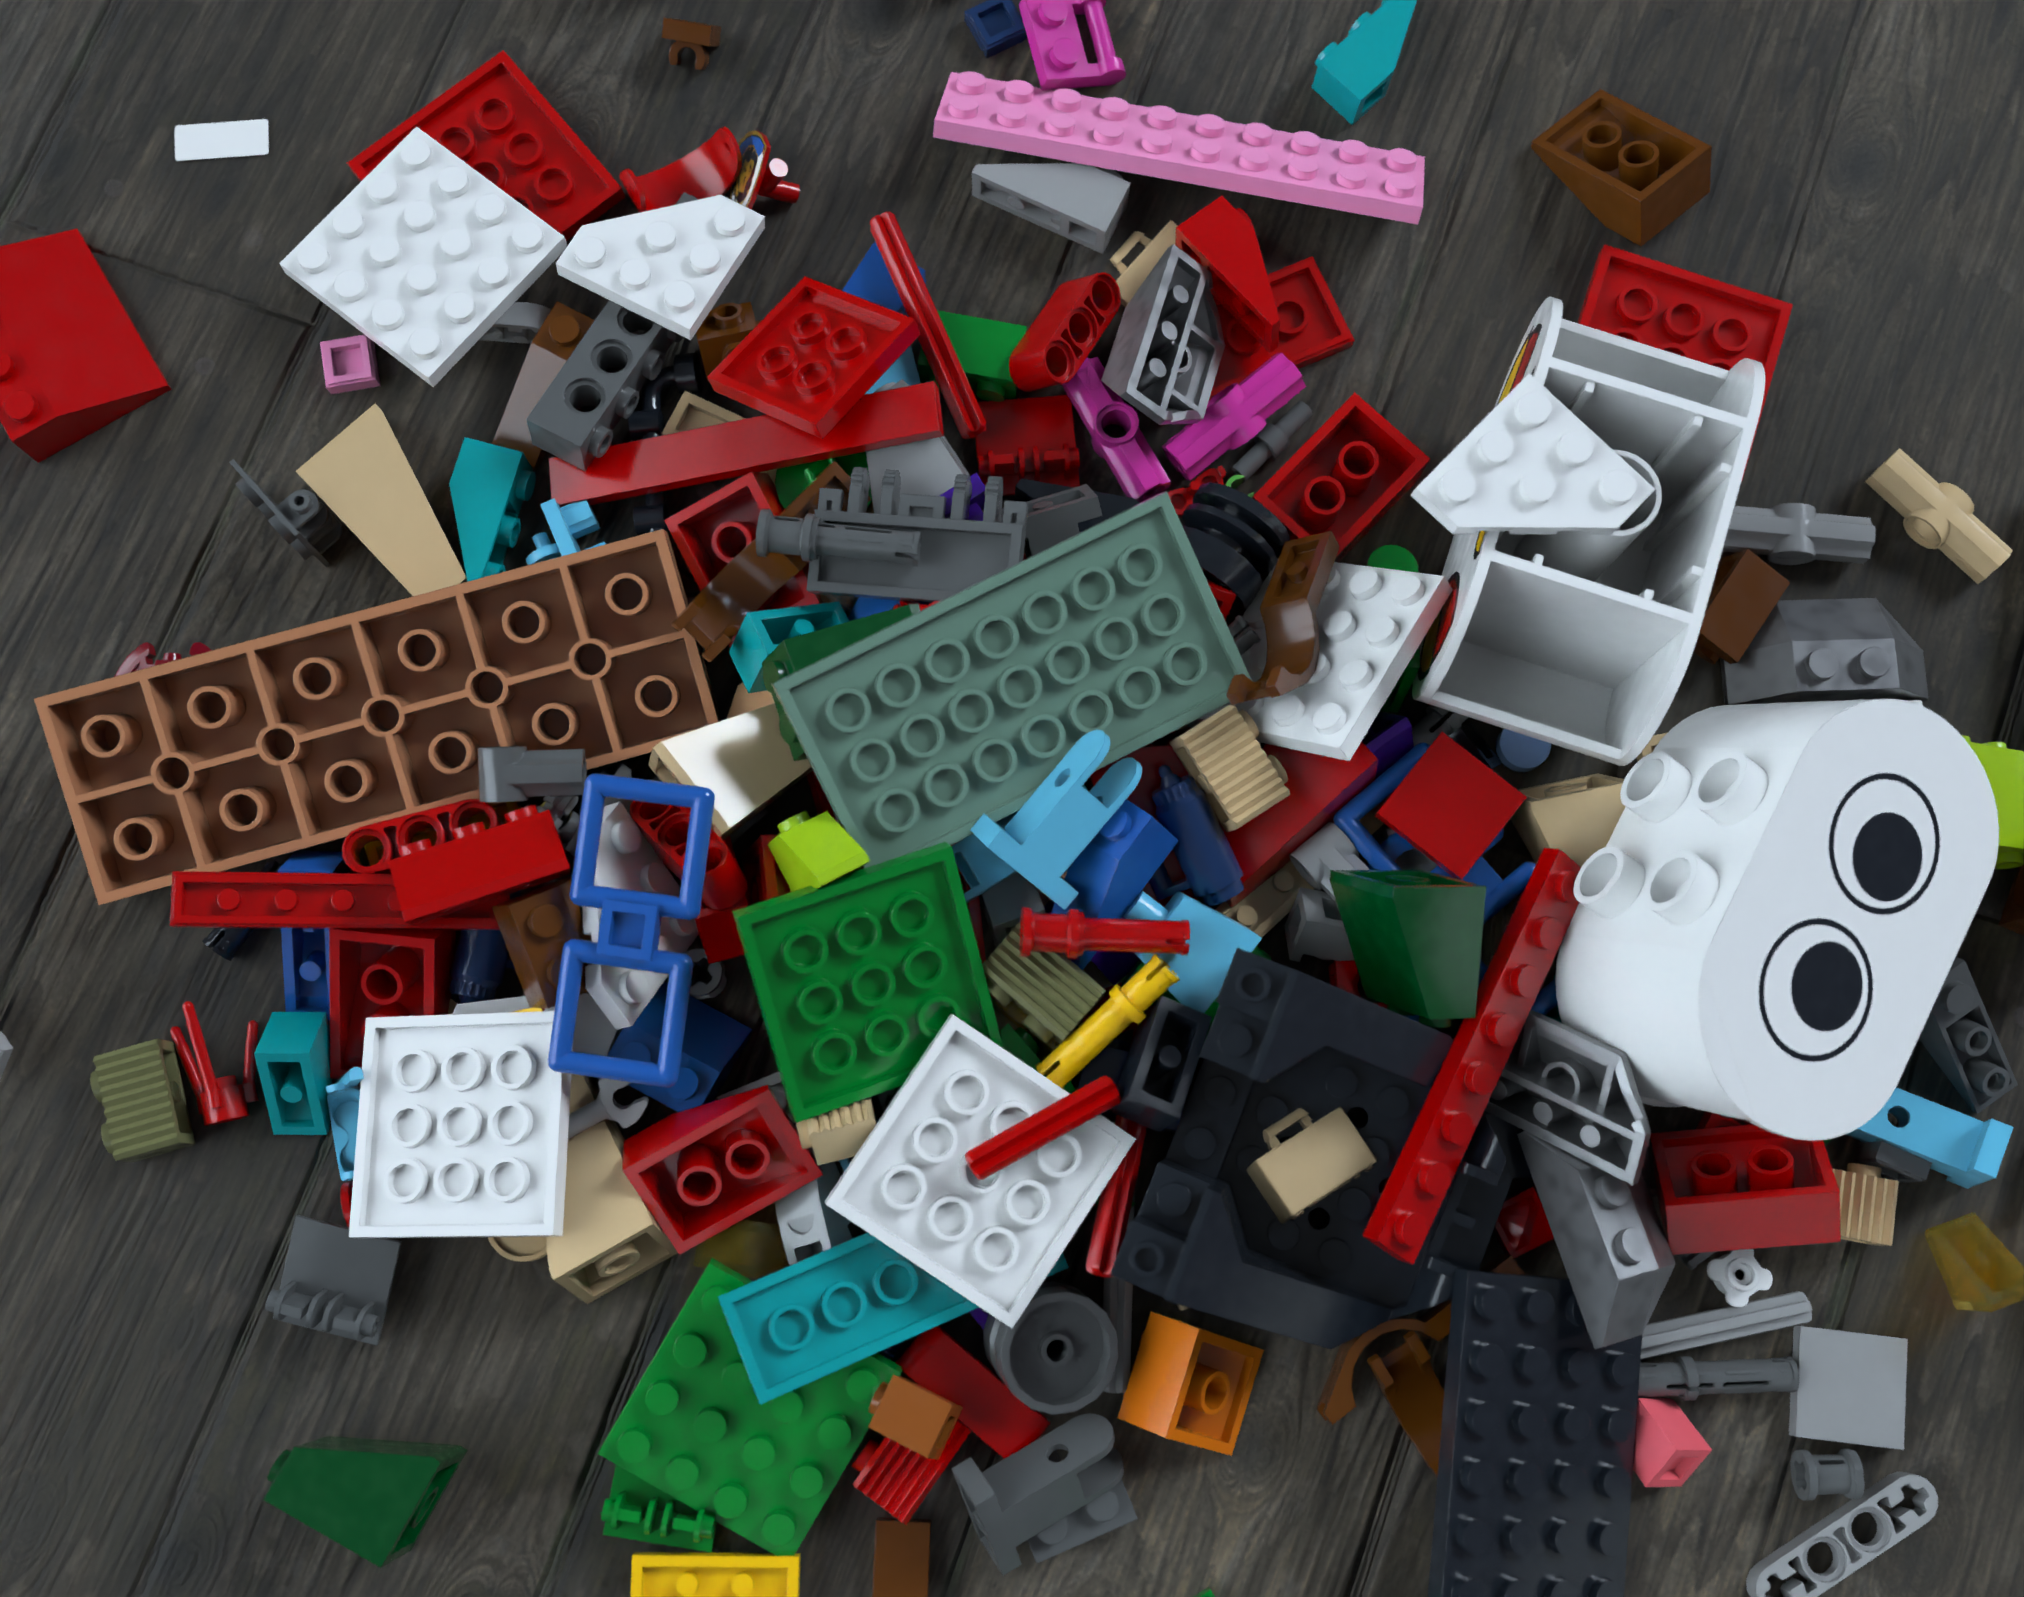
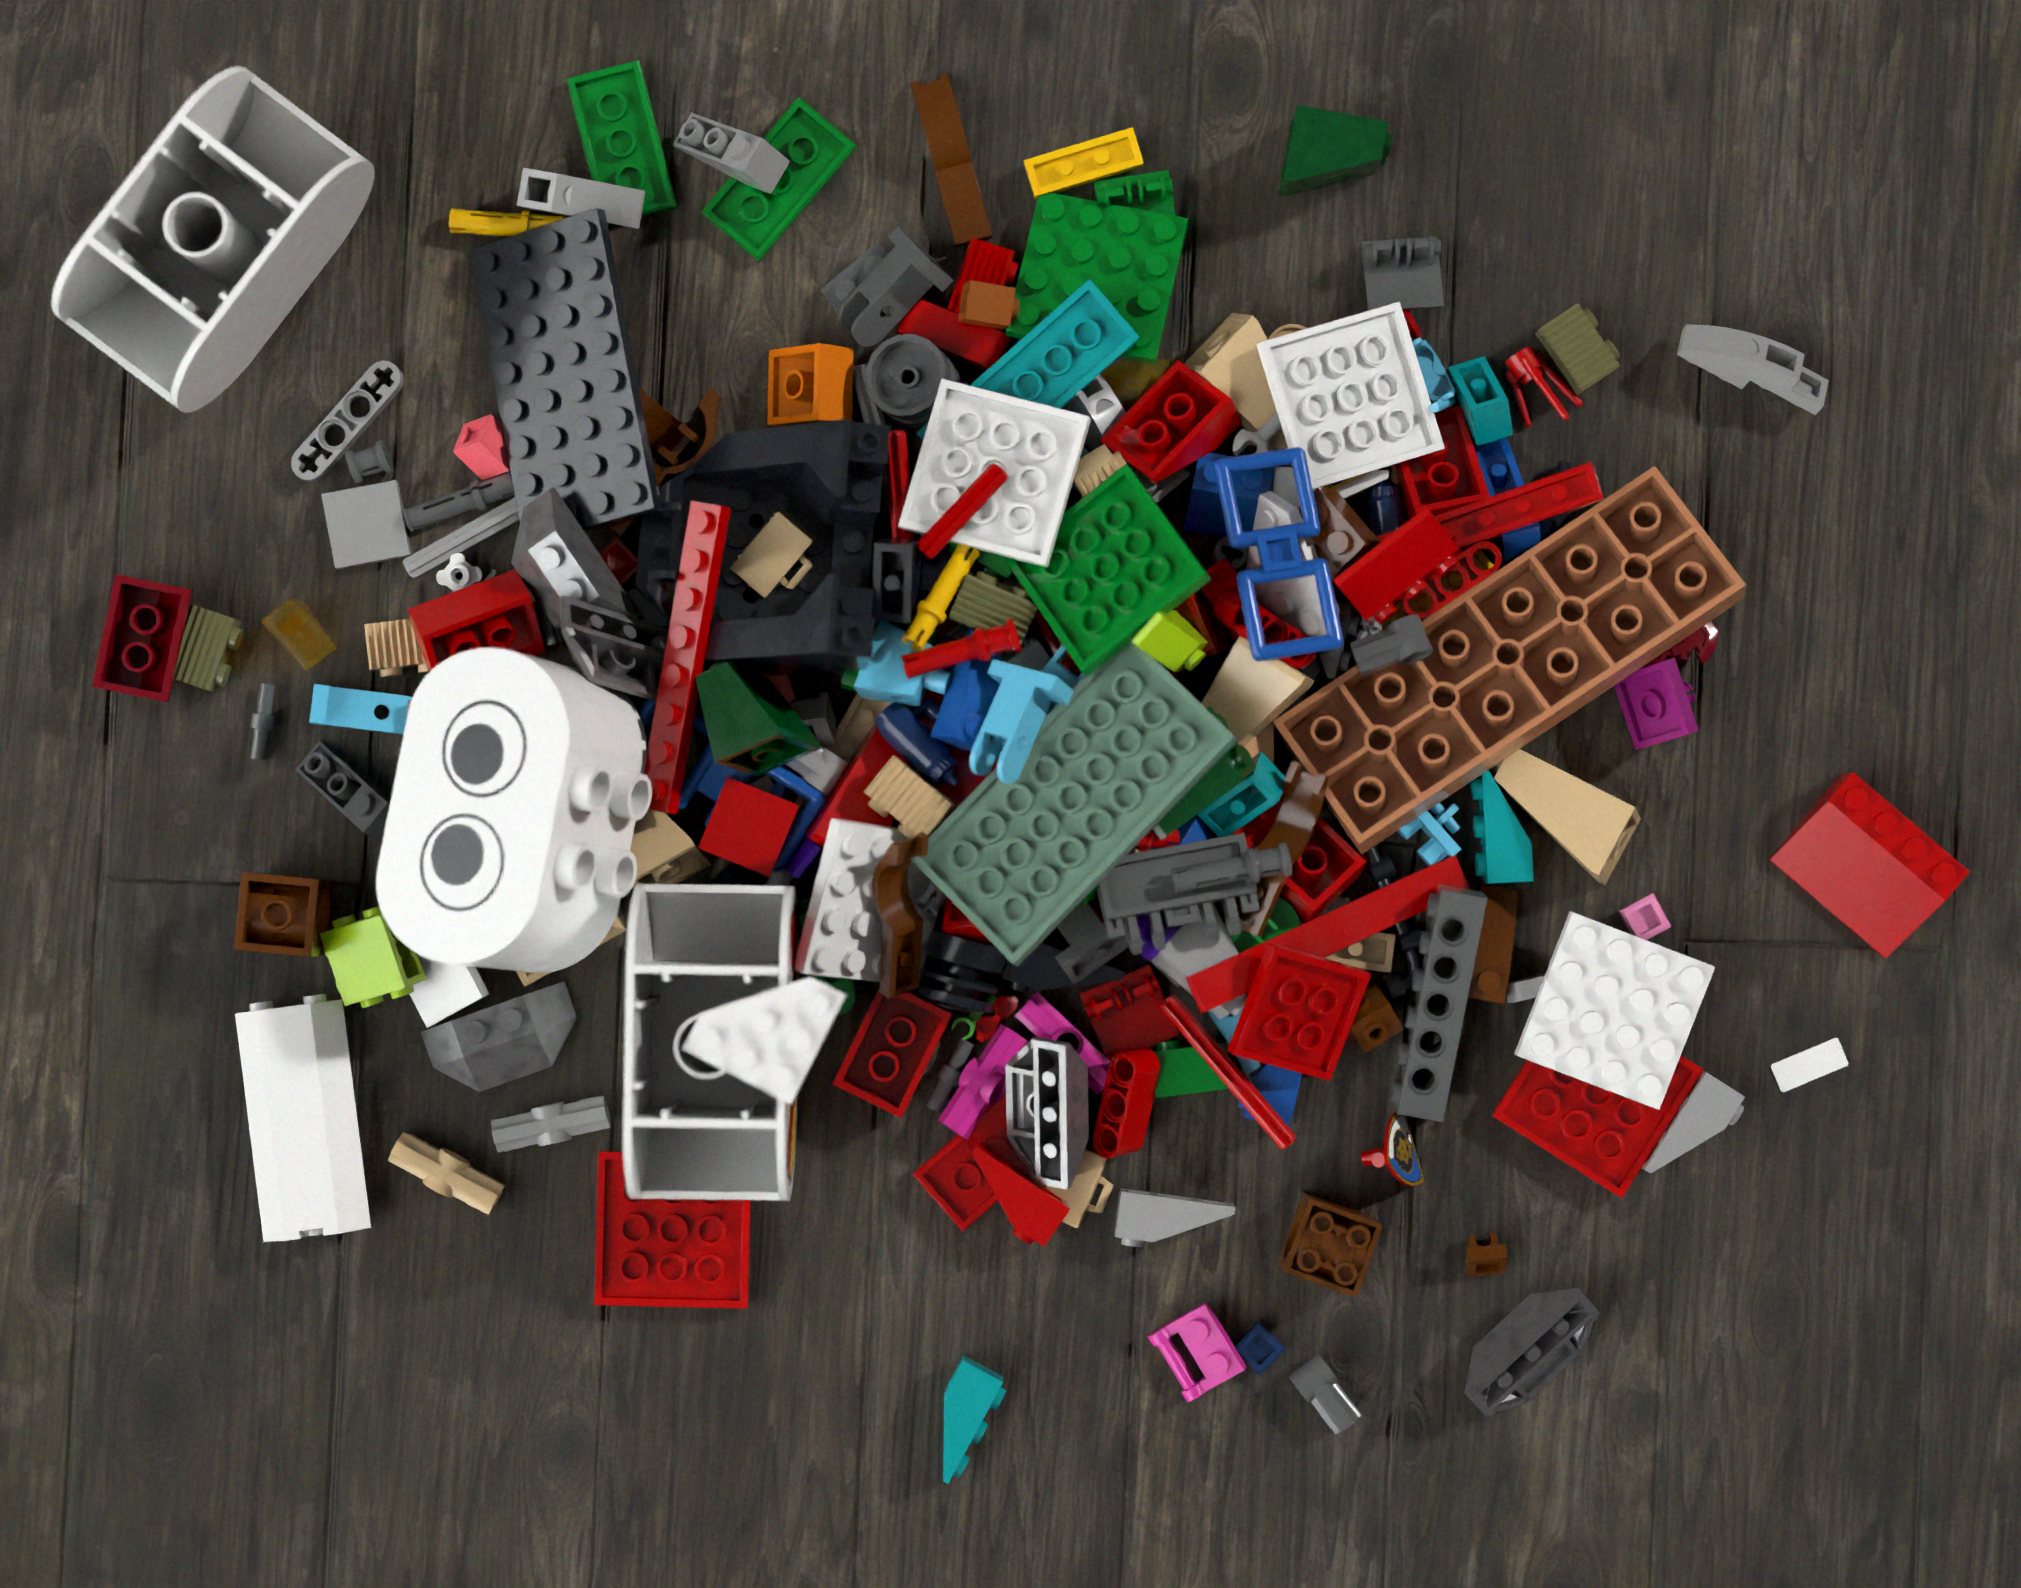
camera: 165 degrees right, 10 degrees up
dark grey hinge [229,459,342,568] -> none
white plate [556,195,765,340] -> none
red piece [619,127,742,212] -> none
bright pink plate [933,71,1425,225] -> none
reddish brown slope [1531,89,1712,246] -> none
reddish brown hinge [1693,549,1790,664] -> none
dark grey tile [1854,1141,1932,1183] -> none
none -> reddish brown brick [1278,1191,1383,1298]
none -> magenta tile [1614,658,1699,750]
none -> light grey slope [1641,1071,1745,1173]

